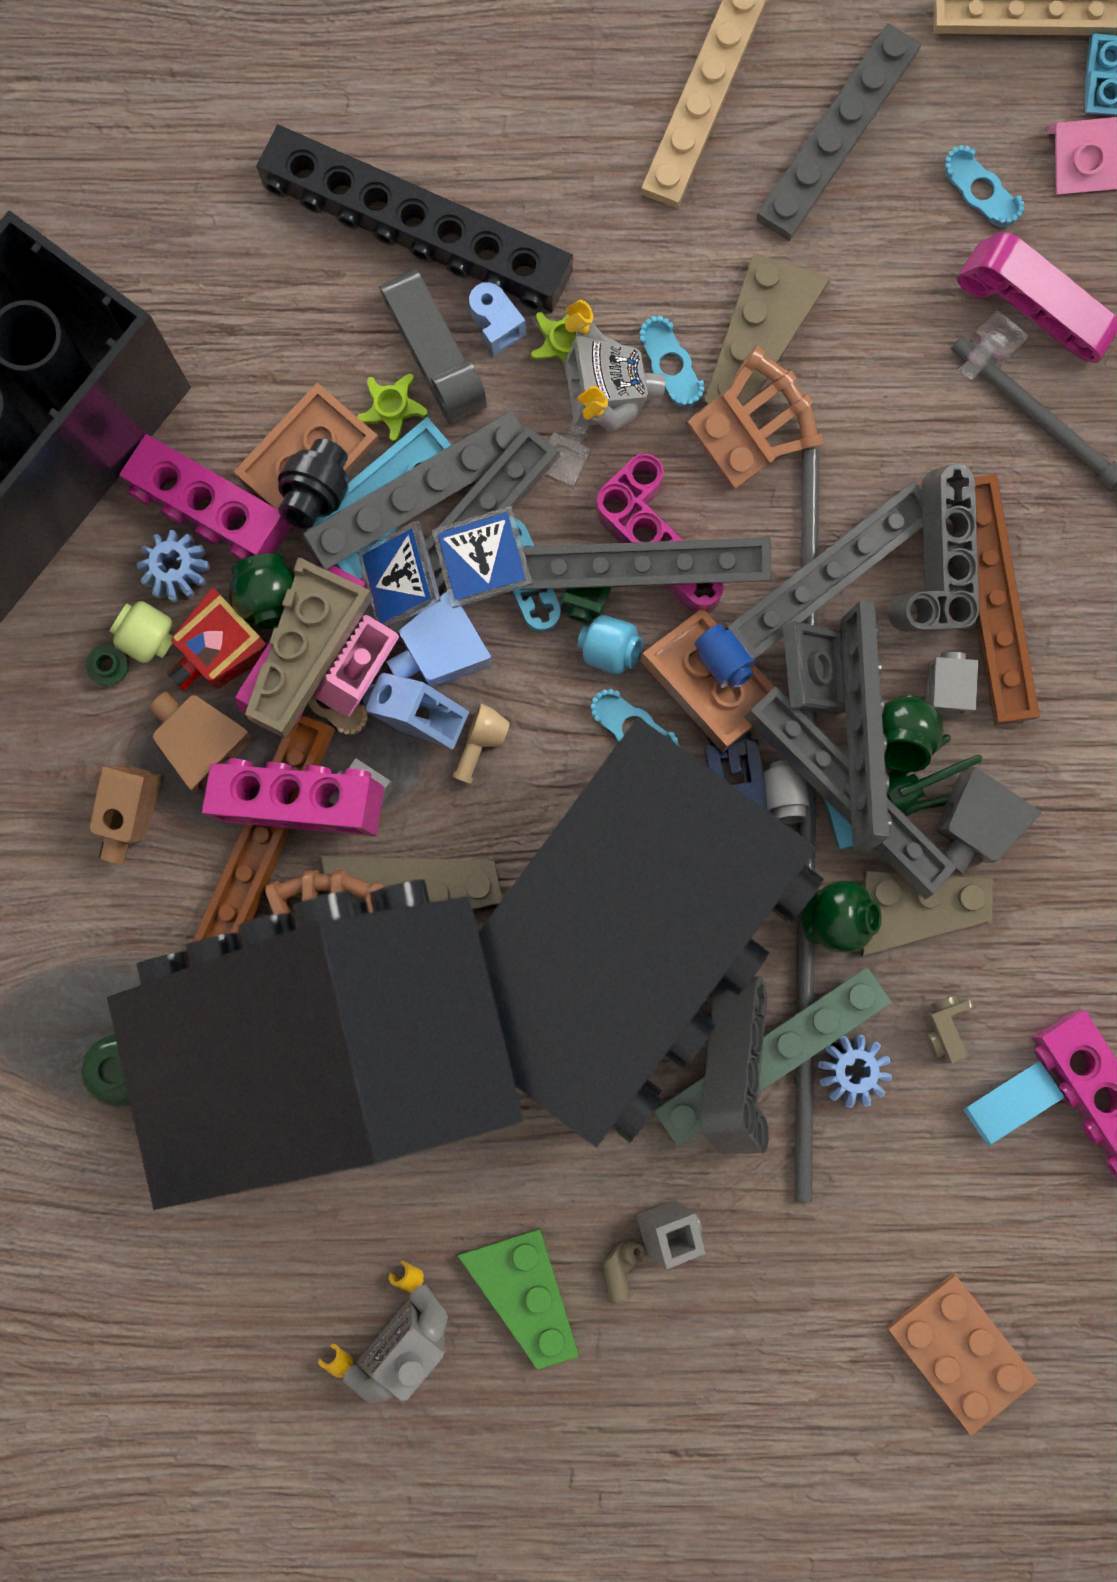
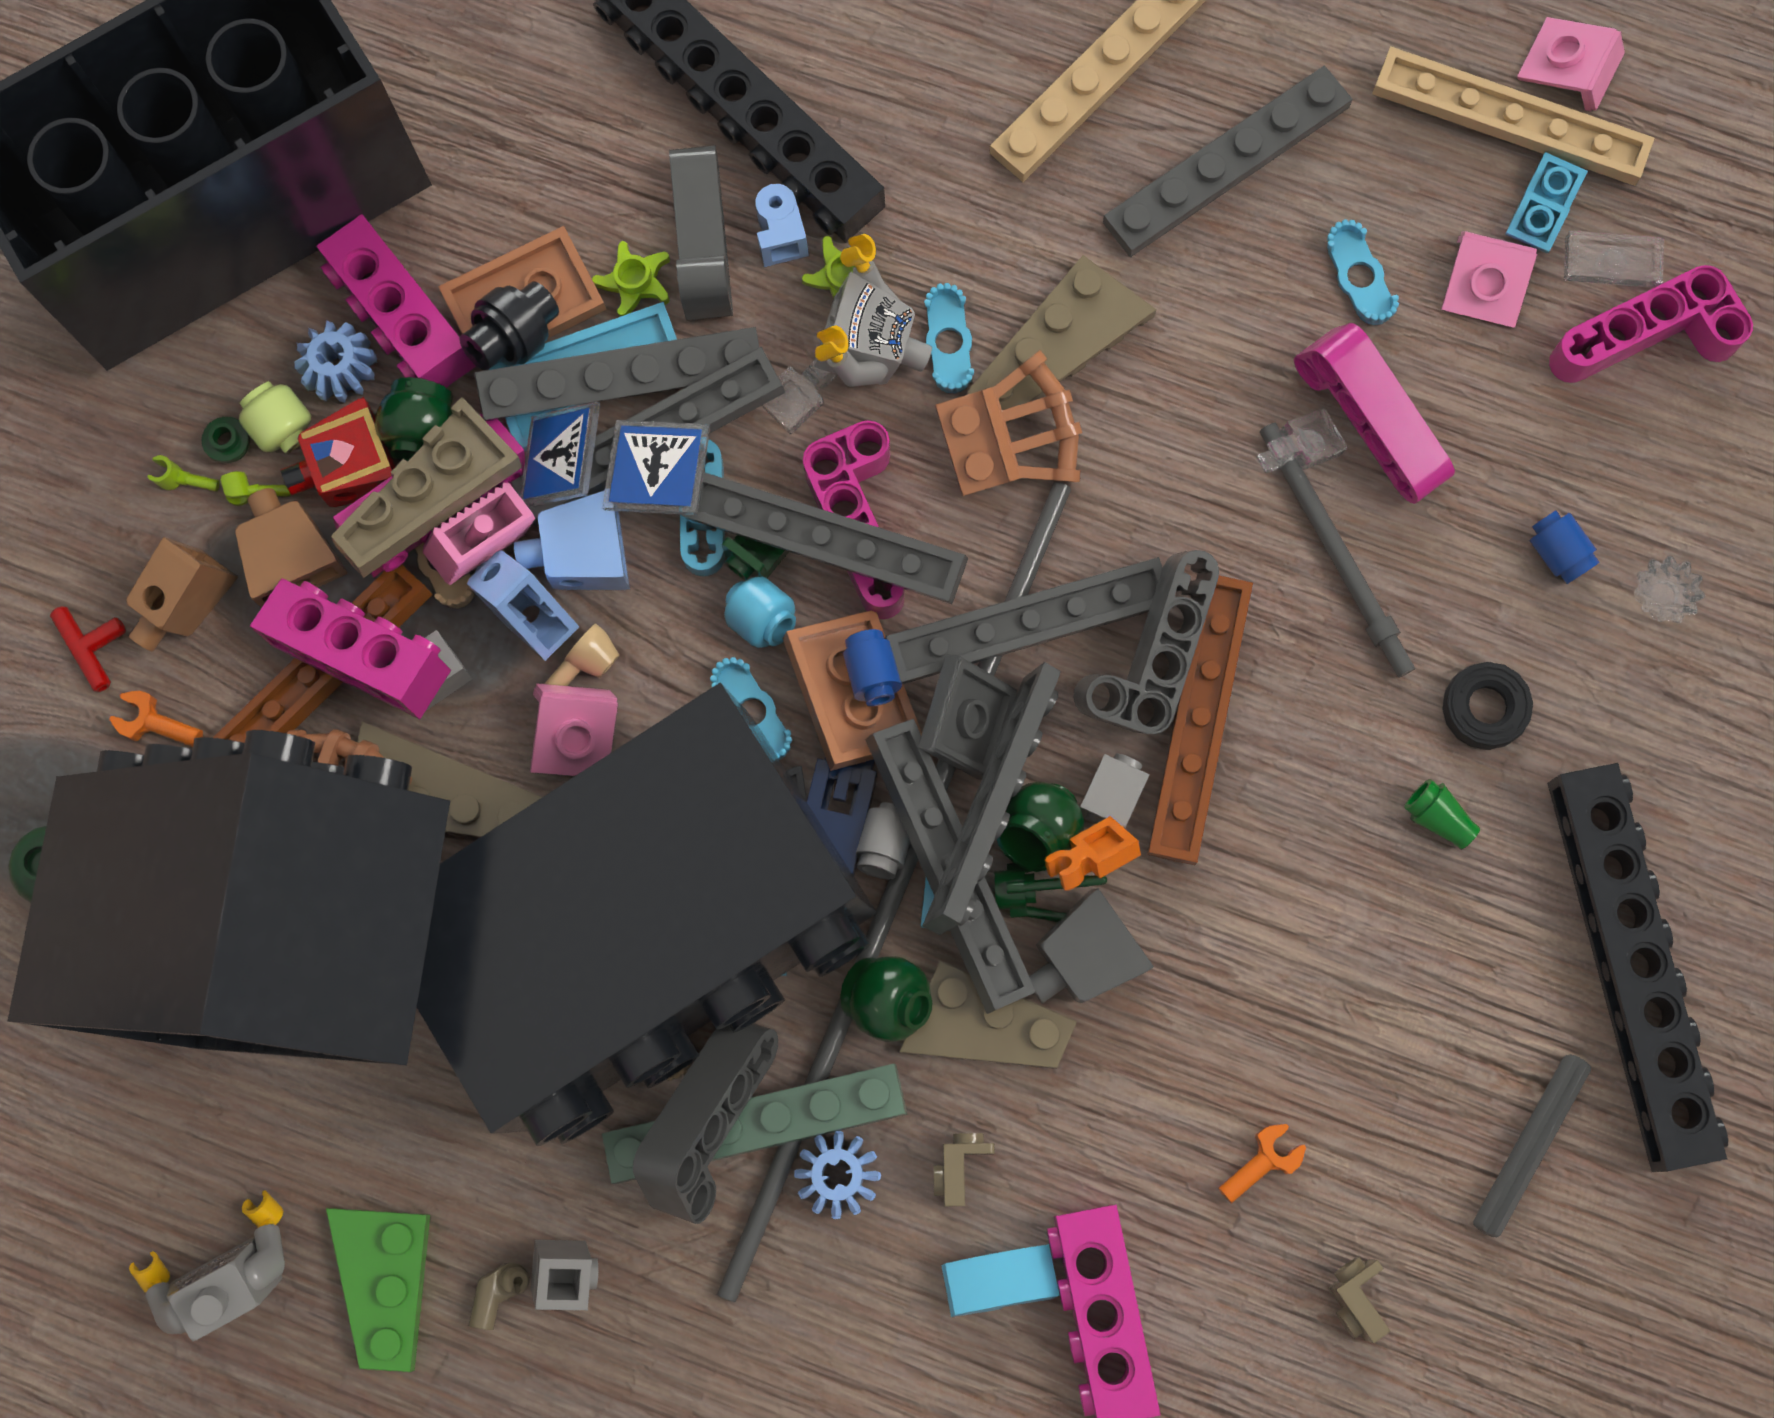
camera: 25 degrees right, 5 degrees down
none -> red piece [50,606,126,692]
none -> orange bar [109,690,203,747]
none -> lime hand [147,455,220,492]
none -> lime hand [220,471,291,506]
none -> bright pink piece [530,683,618,776]
none -> orange plate [1045,816,1141,891]

